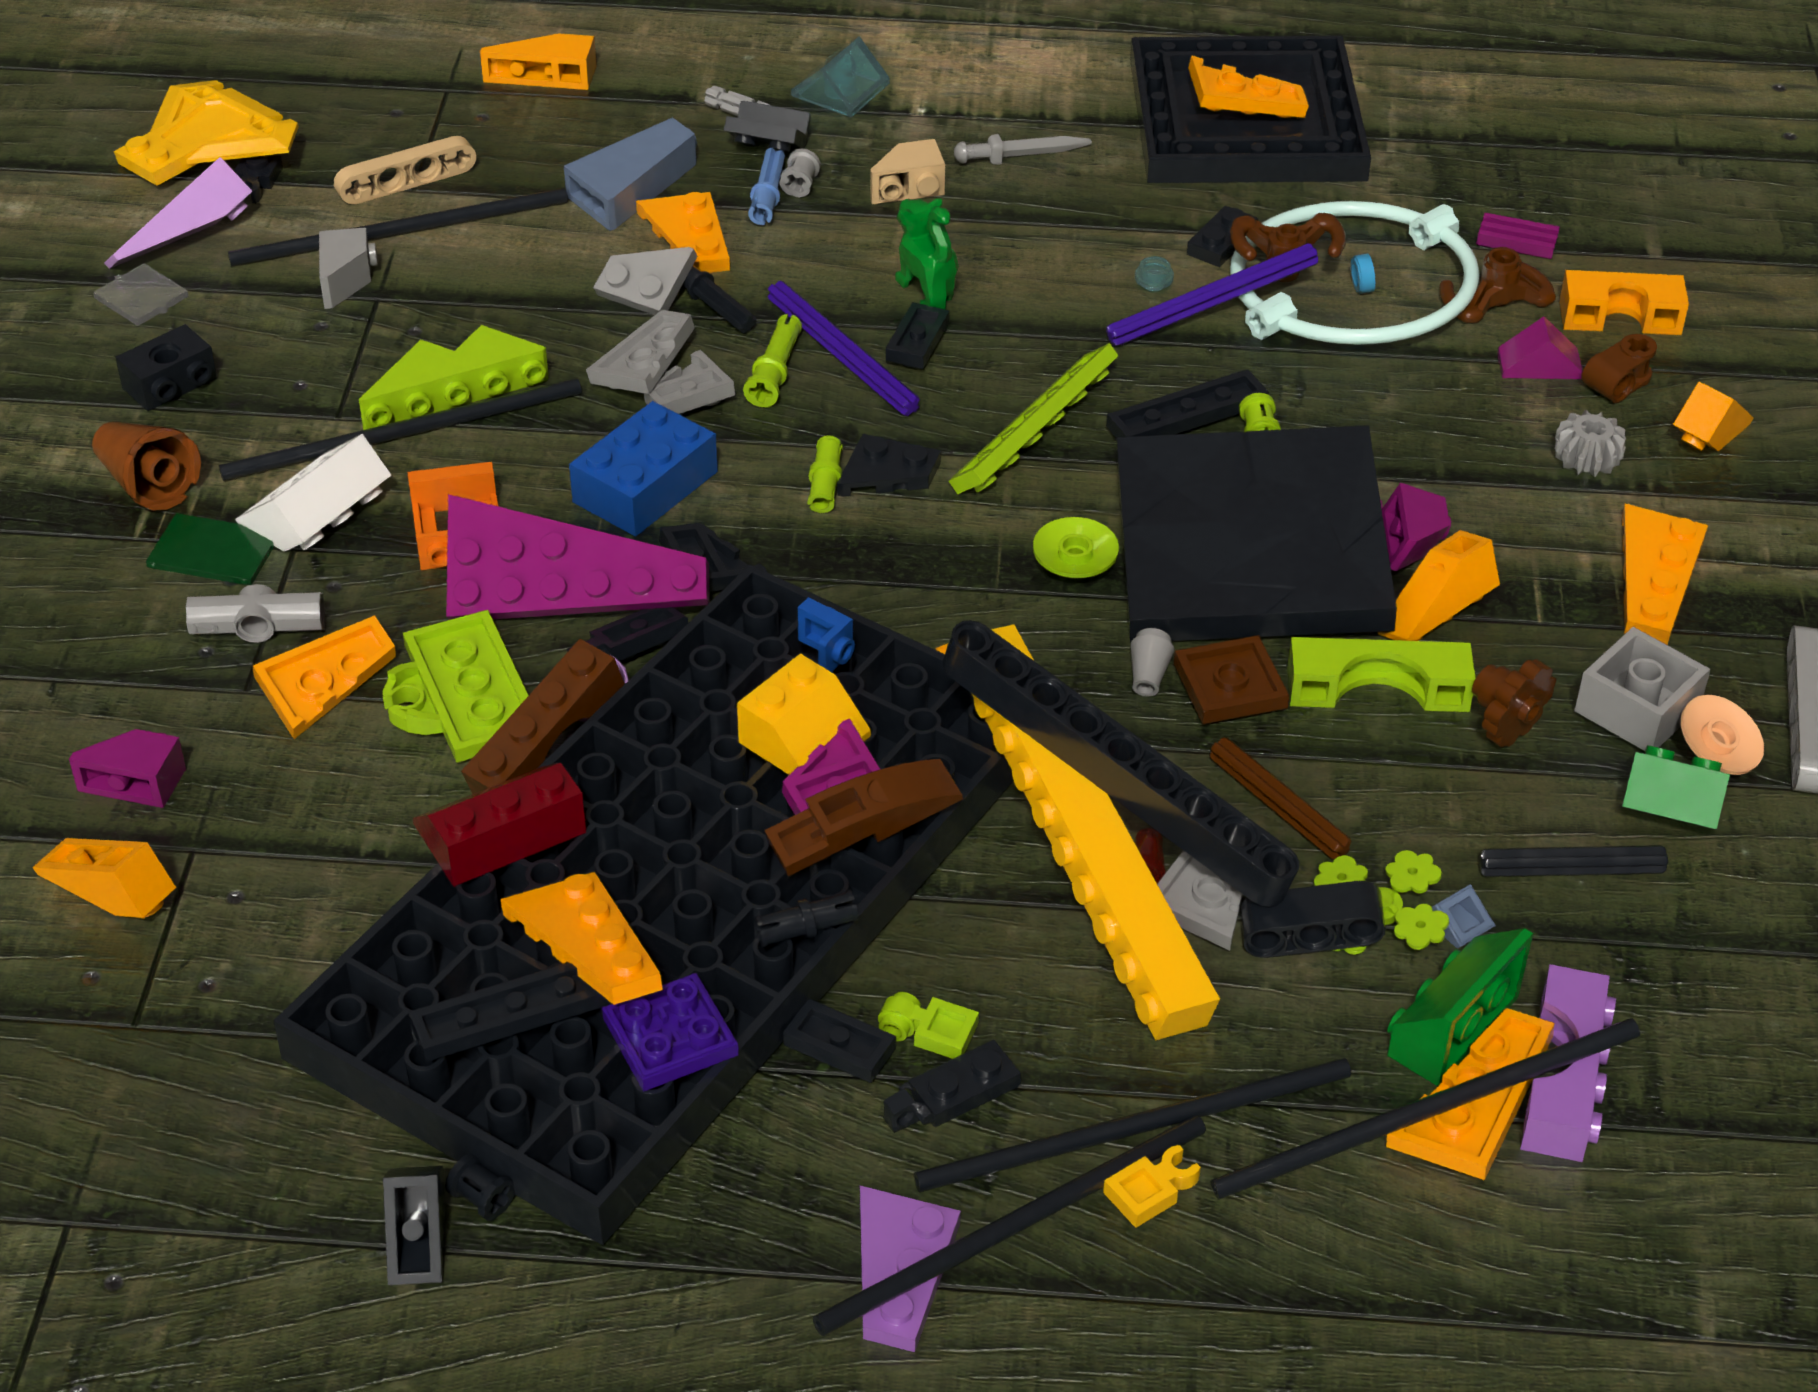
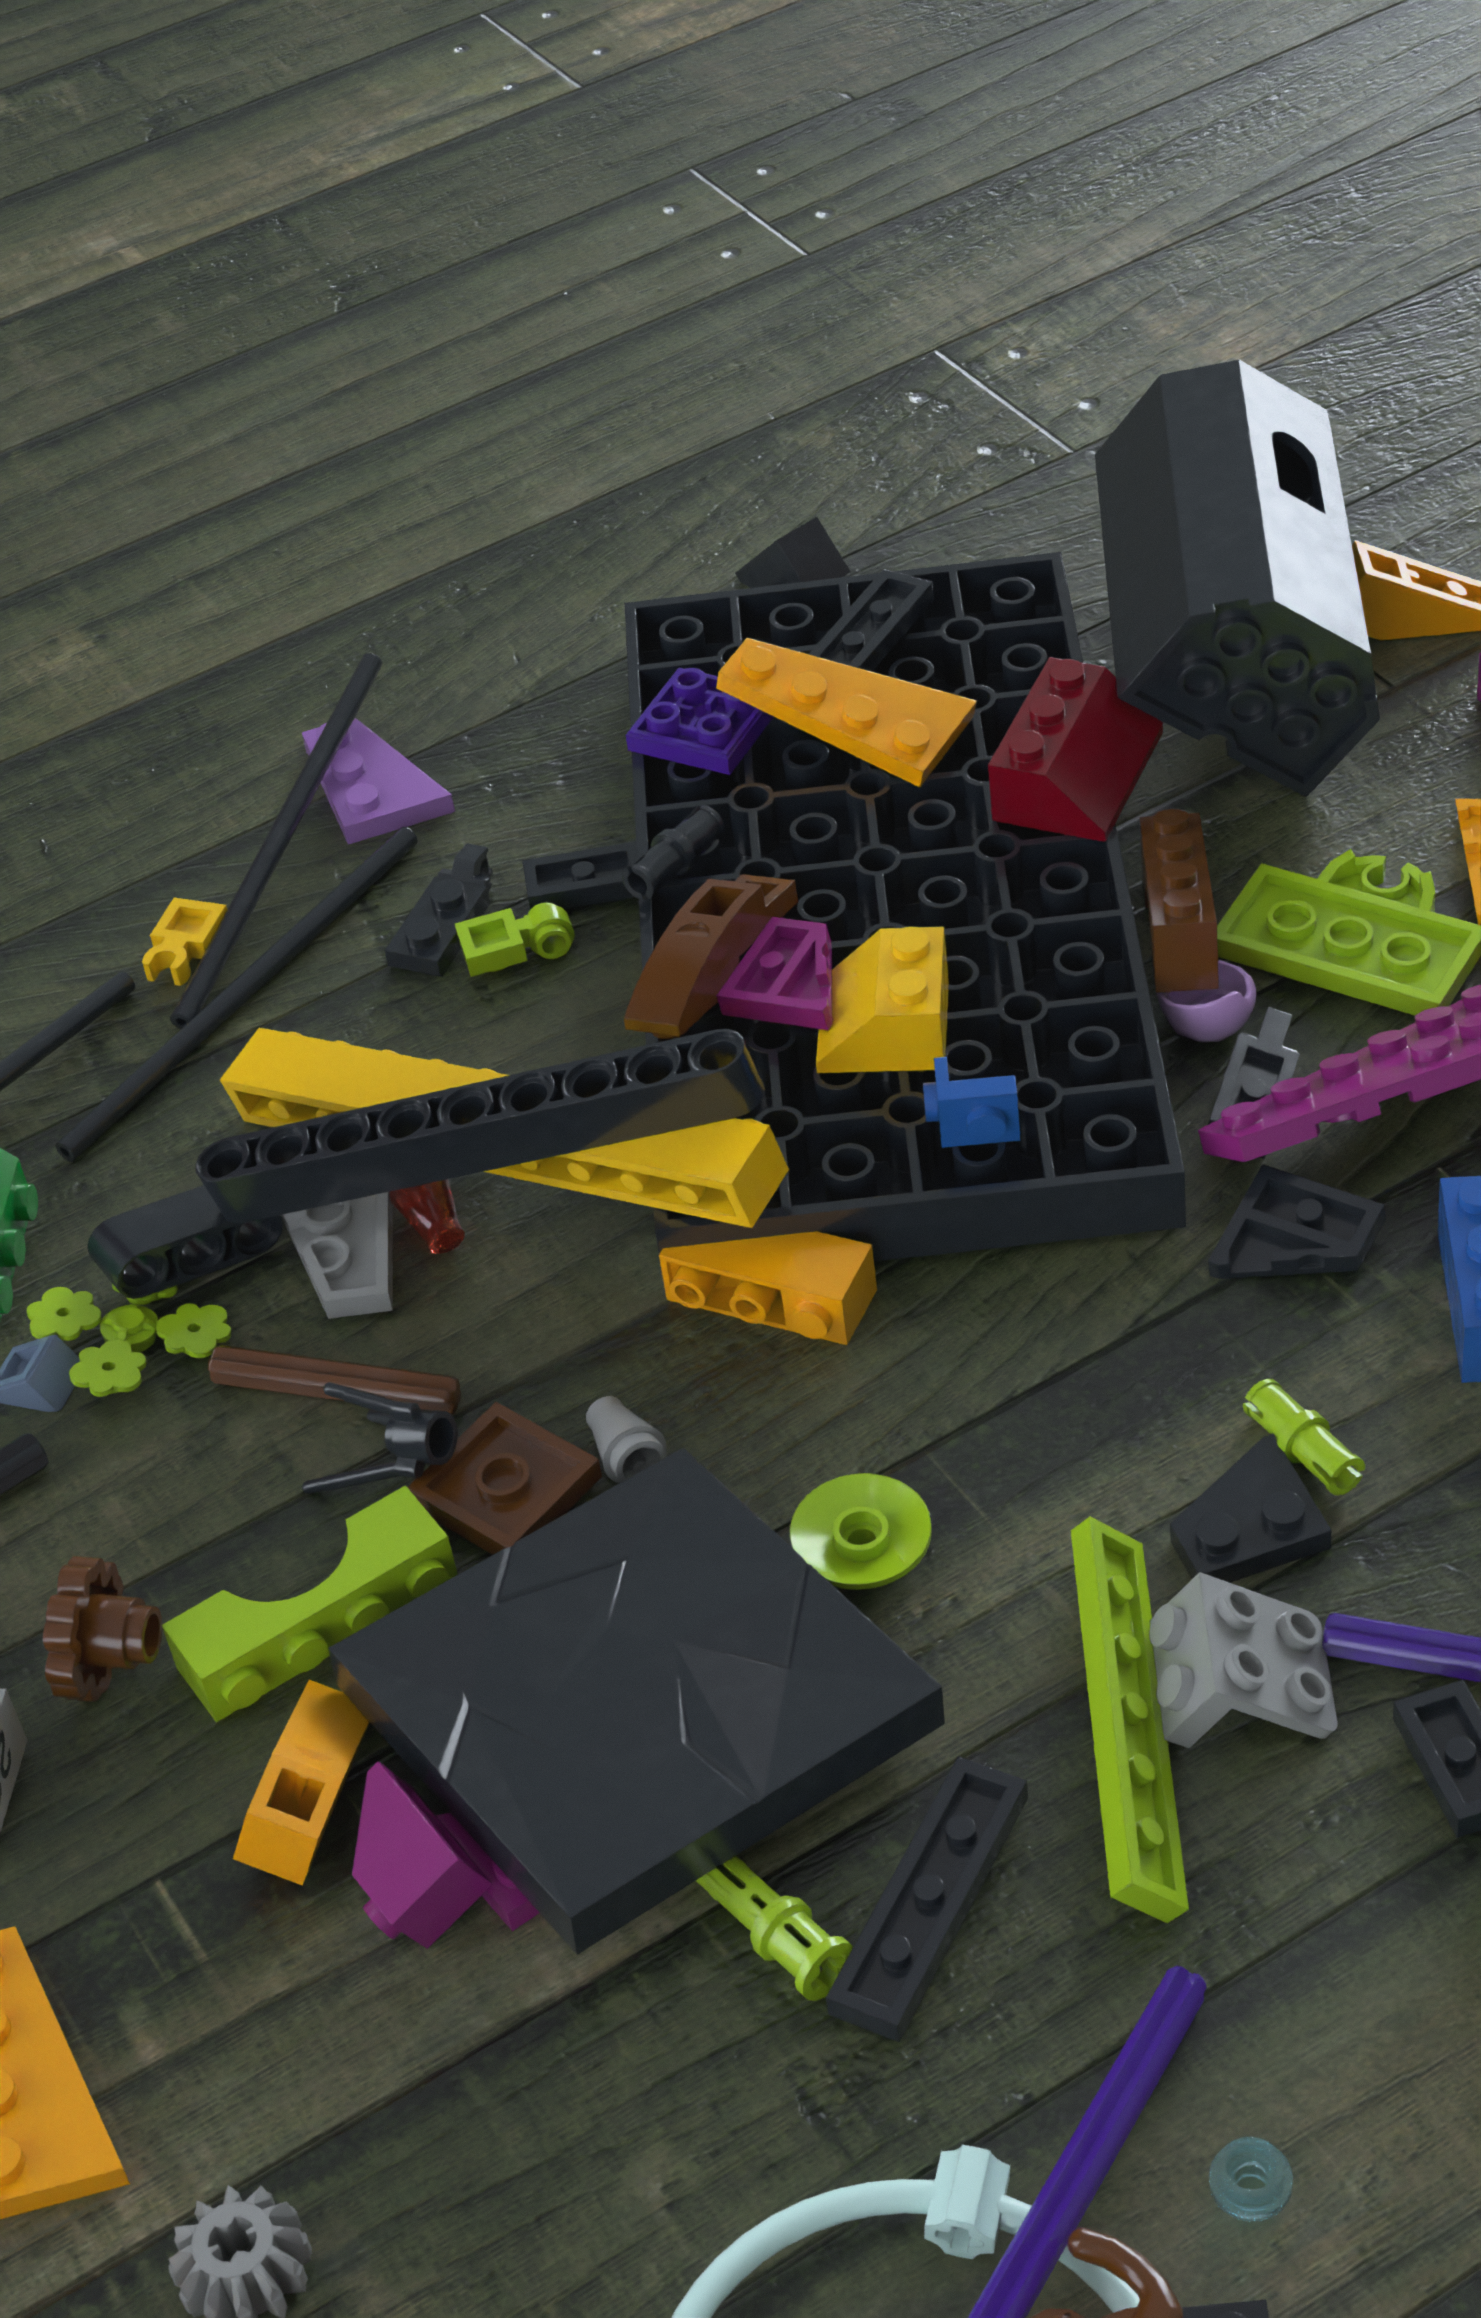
camera: 150 degrees right, 0 degrees up
none -> black plant [302,1382,458,1494]
none -> black panel [1095,360,1380,797]
none -> light grey bracket [1149,1572,1338,1748]

